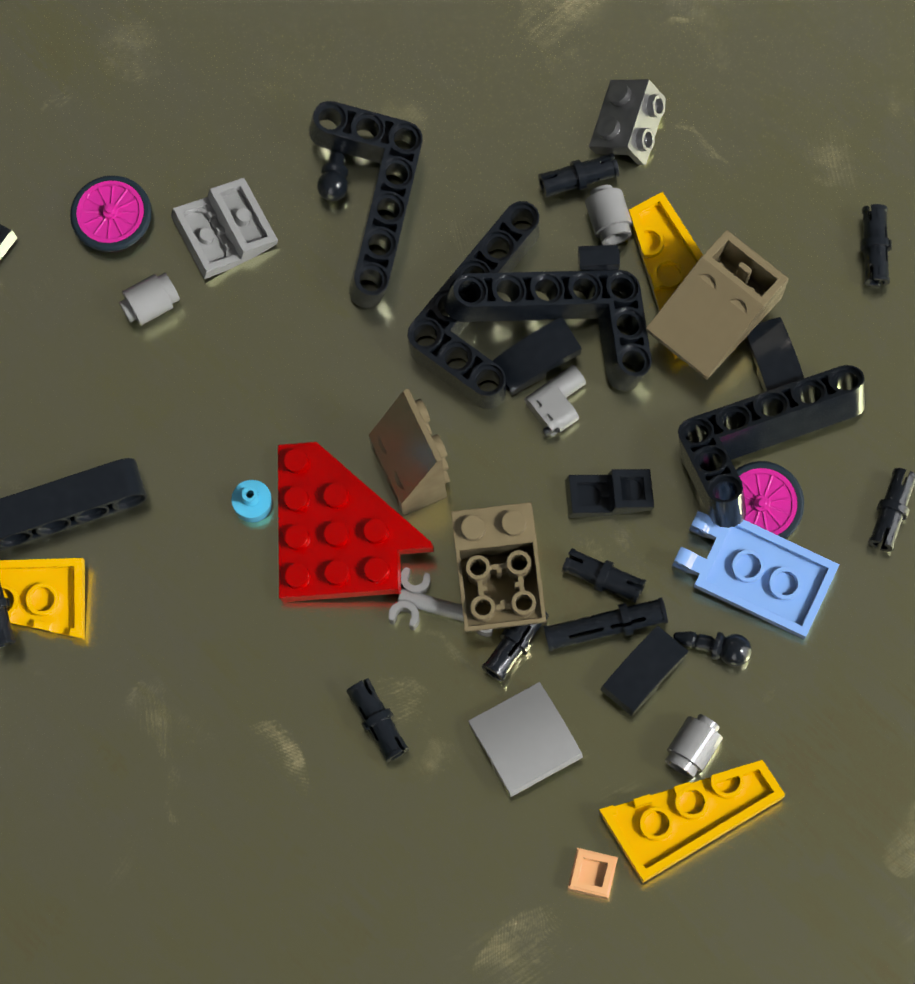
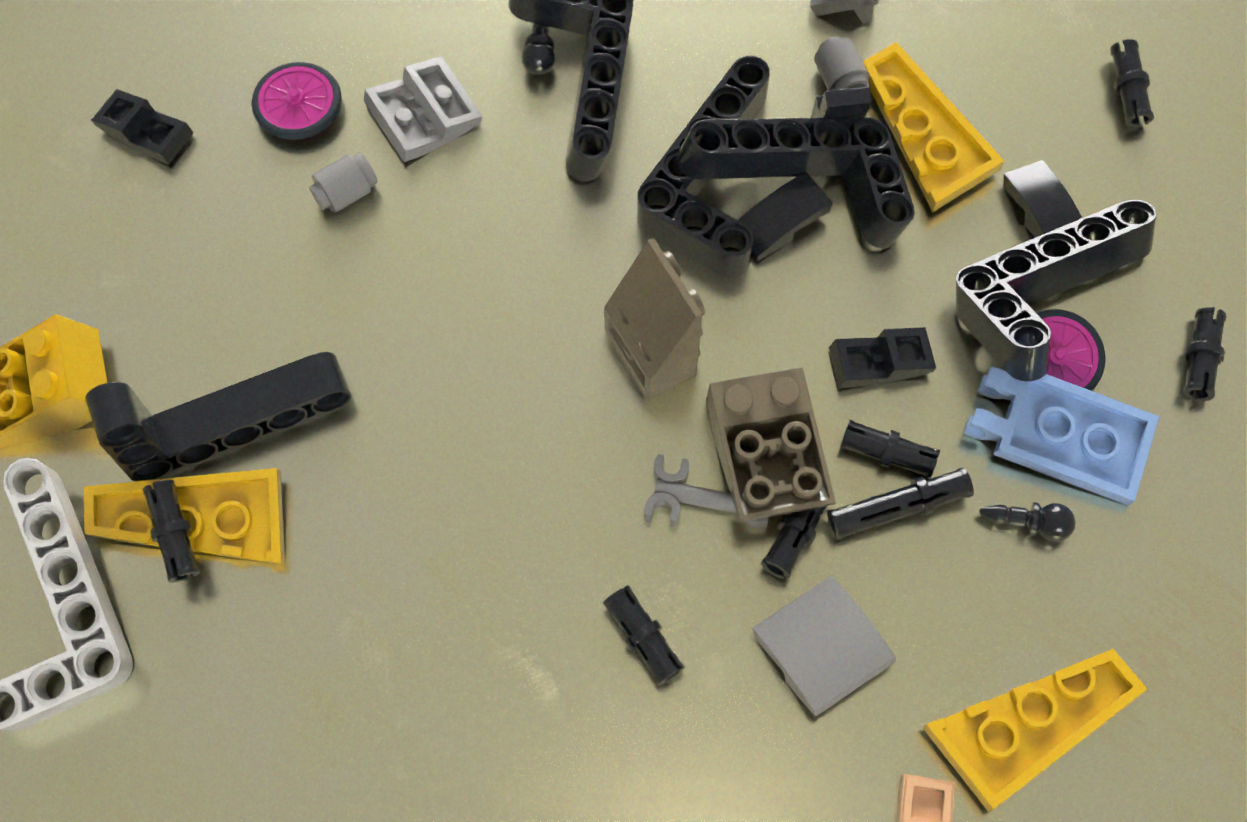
camera: 10 degrees left, 5 degrees down
medium azure tile [231,480,273,523] -> none
red wing [278,442,434,602] -> none
light grey piece [524,365,586,437] -> none
black pin [538,153,619,198] -> none
black slope [600,625,689,716] -> none
dark tan slope [646,230,789,380] -> none
light grey brick [665,714,723,779] -> none

